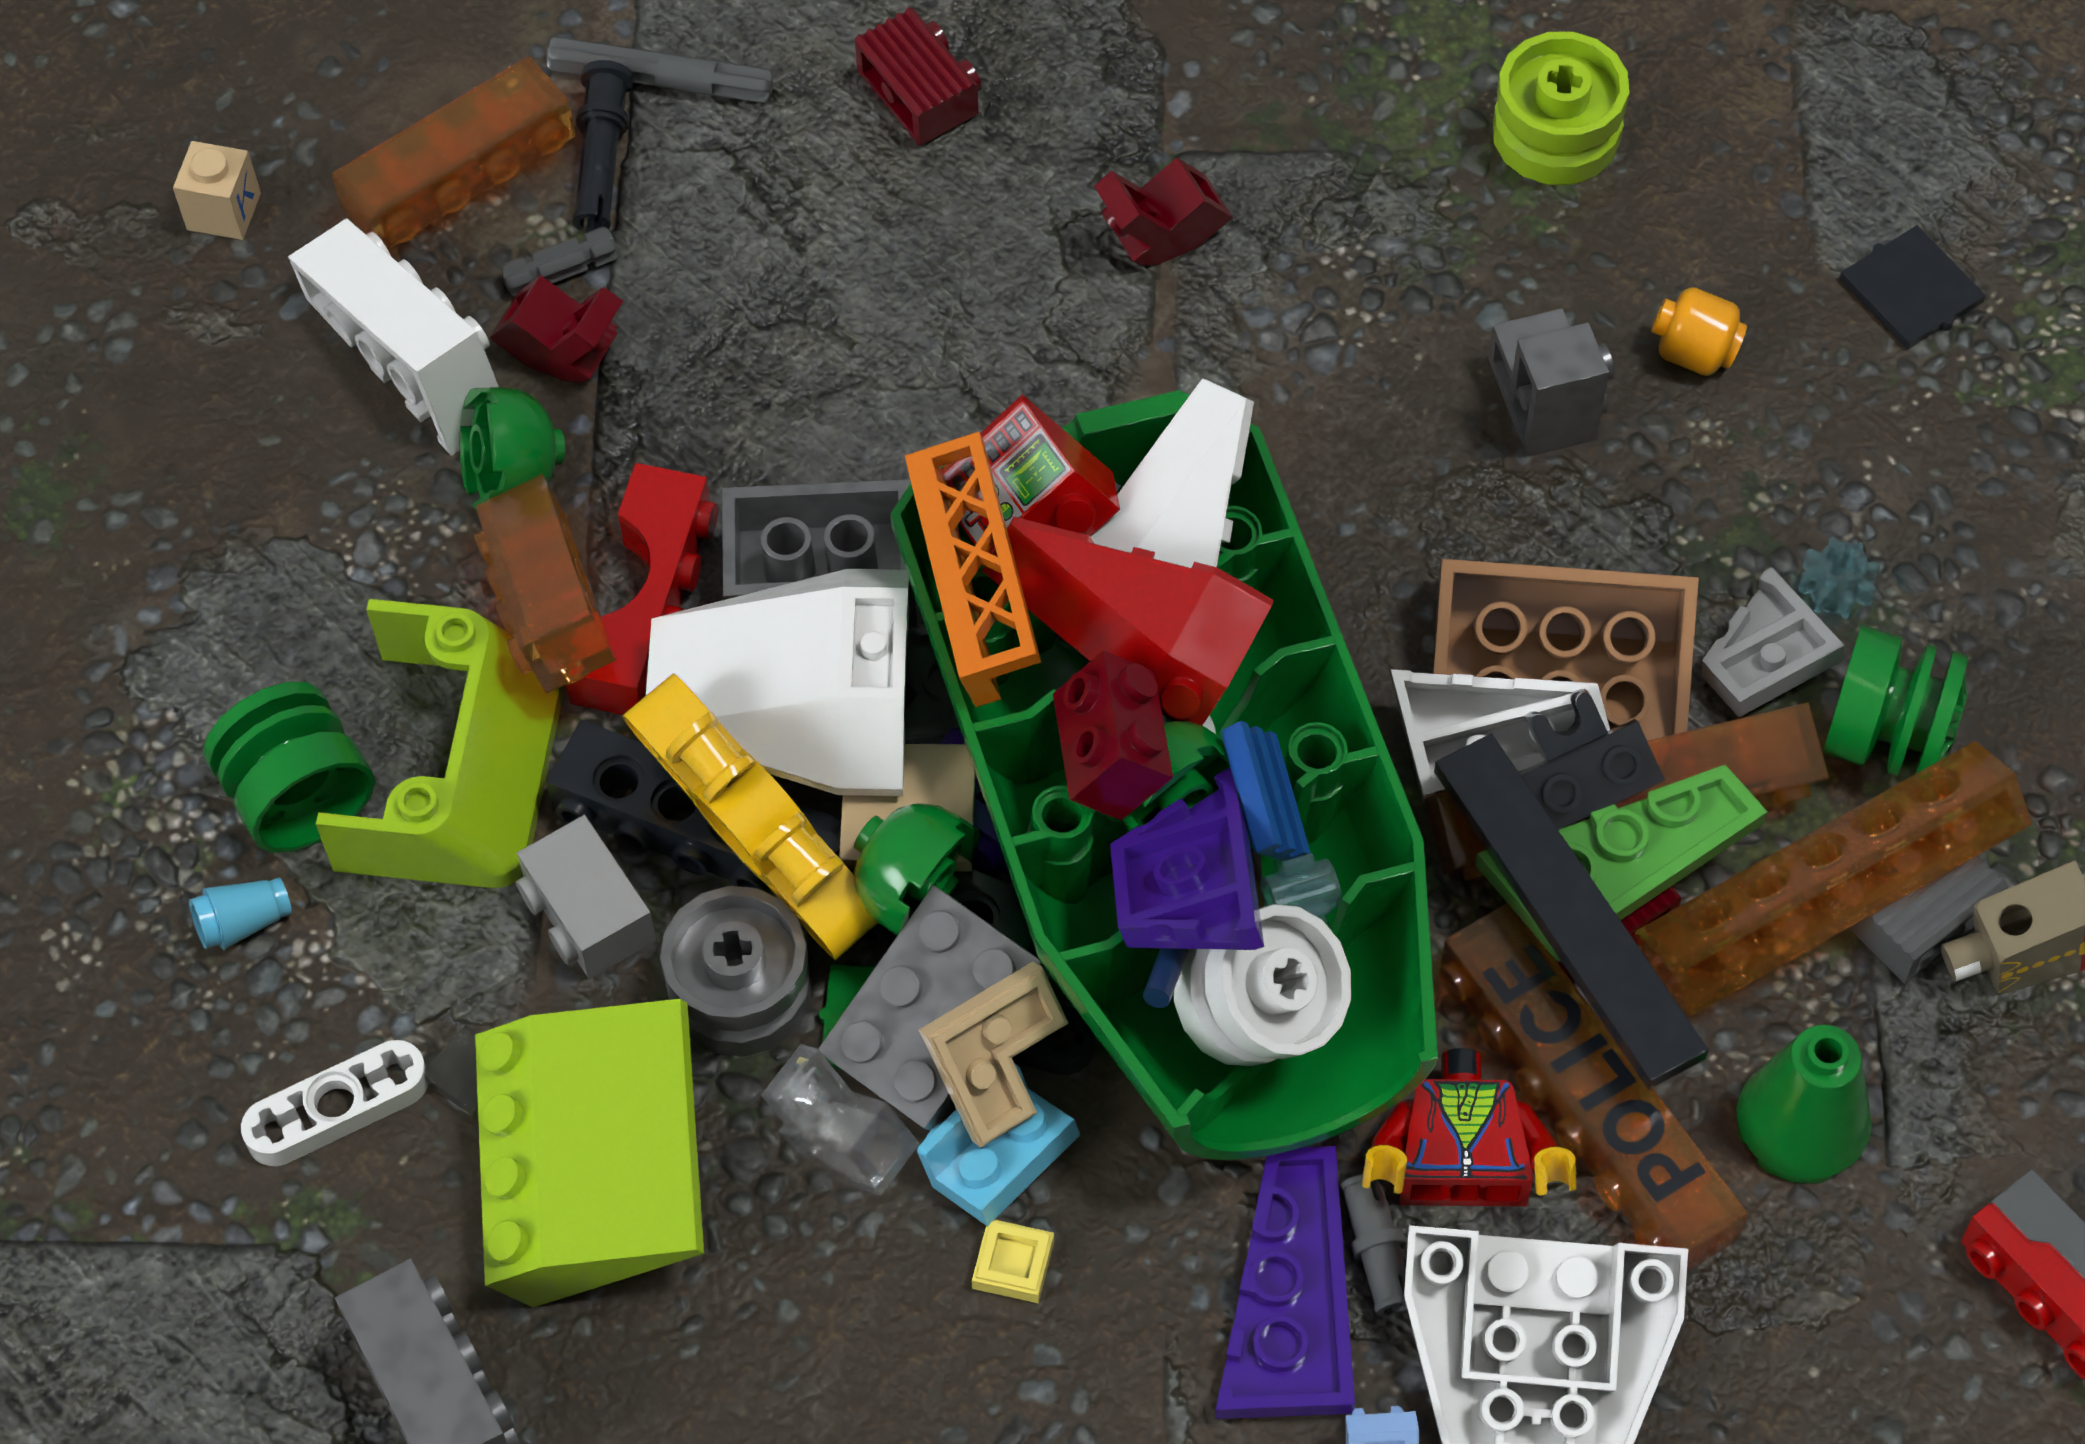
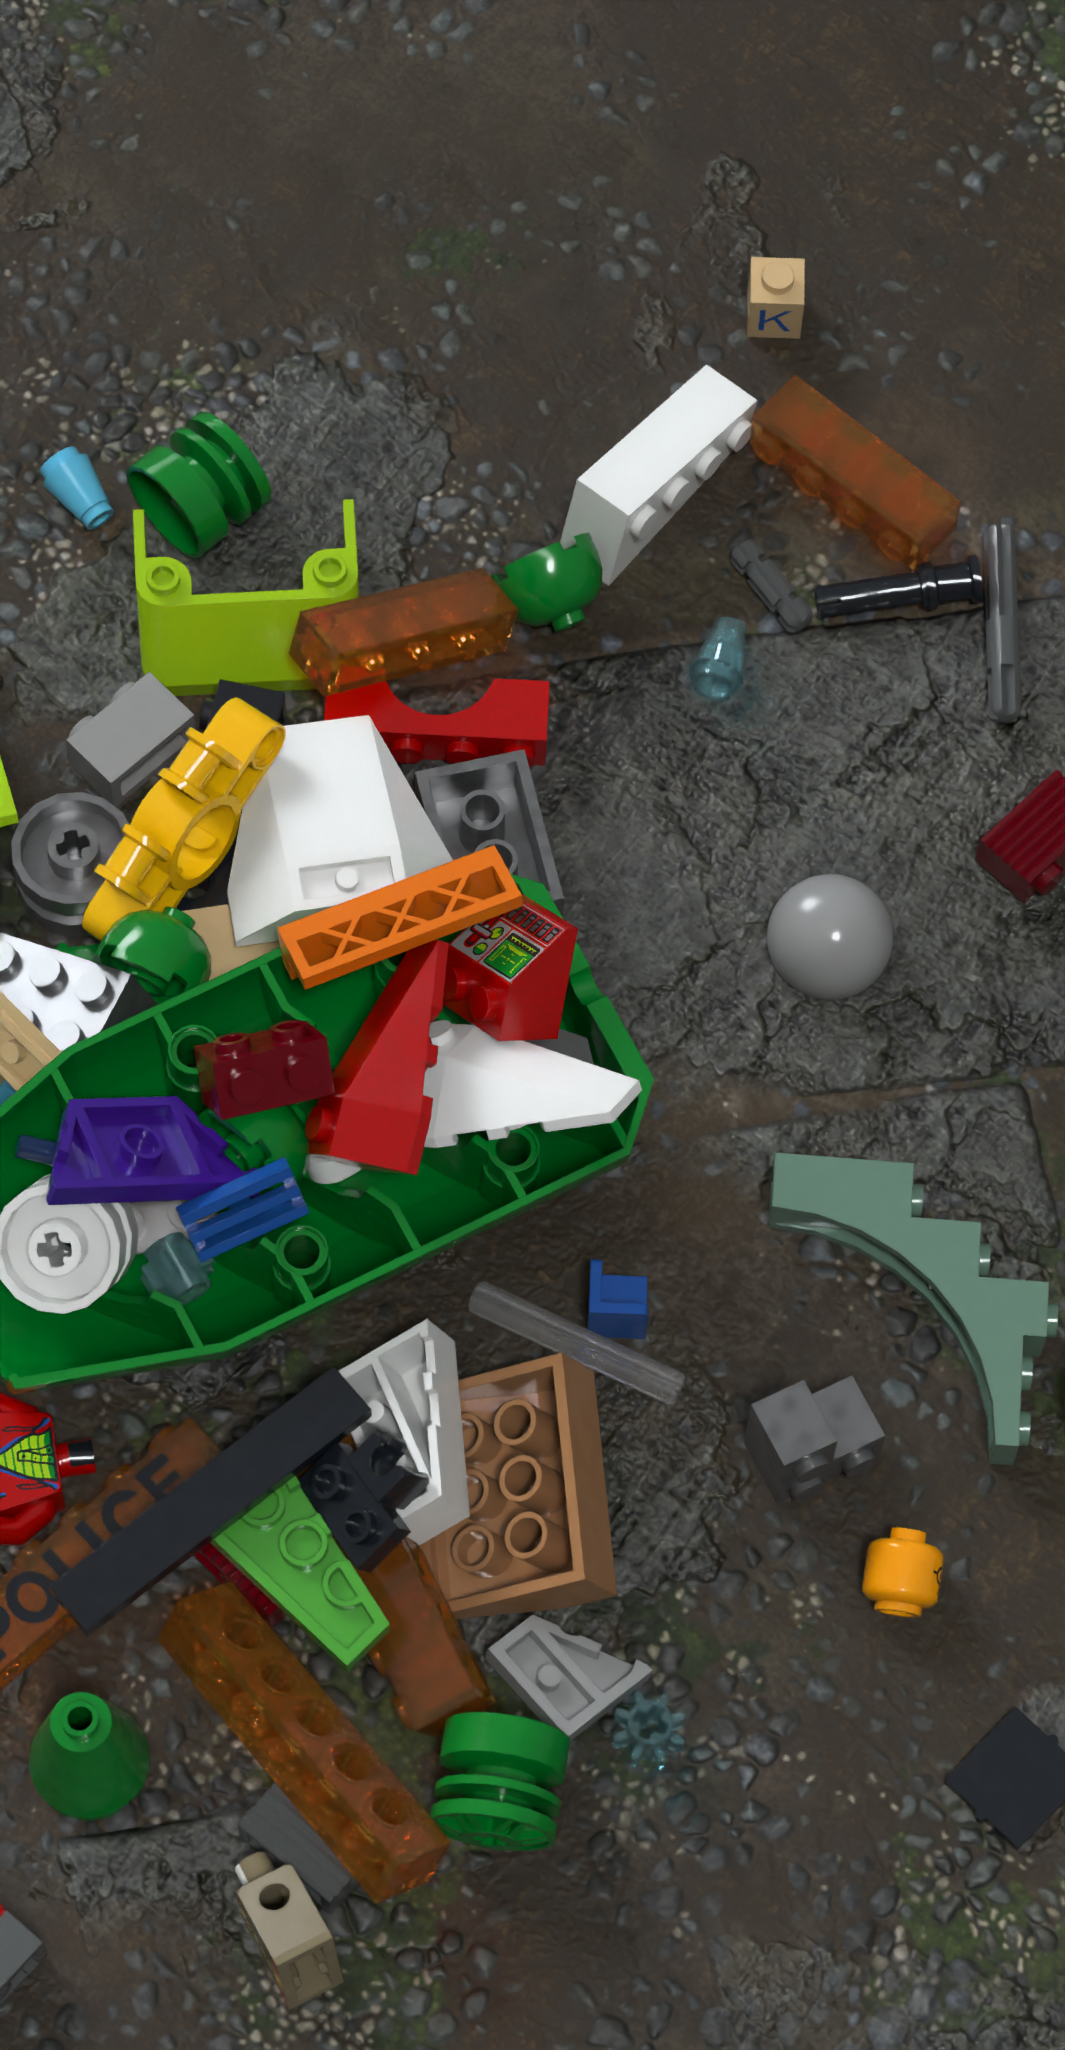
camera: 75 degrees right, 5 degrees up
dark red brick [489,275,623,382] -> none
dark red brick [1094,158,1233,265] -> none
none -> clear axle [469,1281,685,1405]
none -> blue panel [587,1259,648,1339]
none -> clear light blue cone [689,617,746,701]
none -> light grey piece [767,874,894,1000]
none -> sand green arch [768,1153,1058,1465]

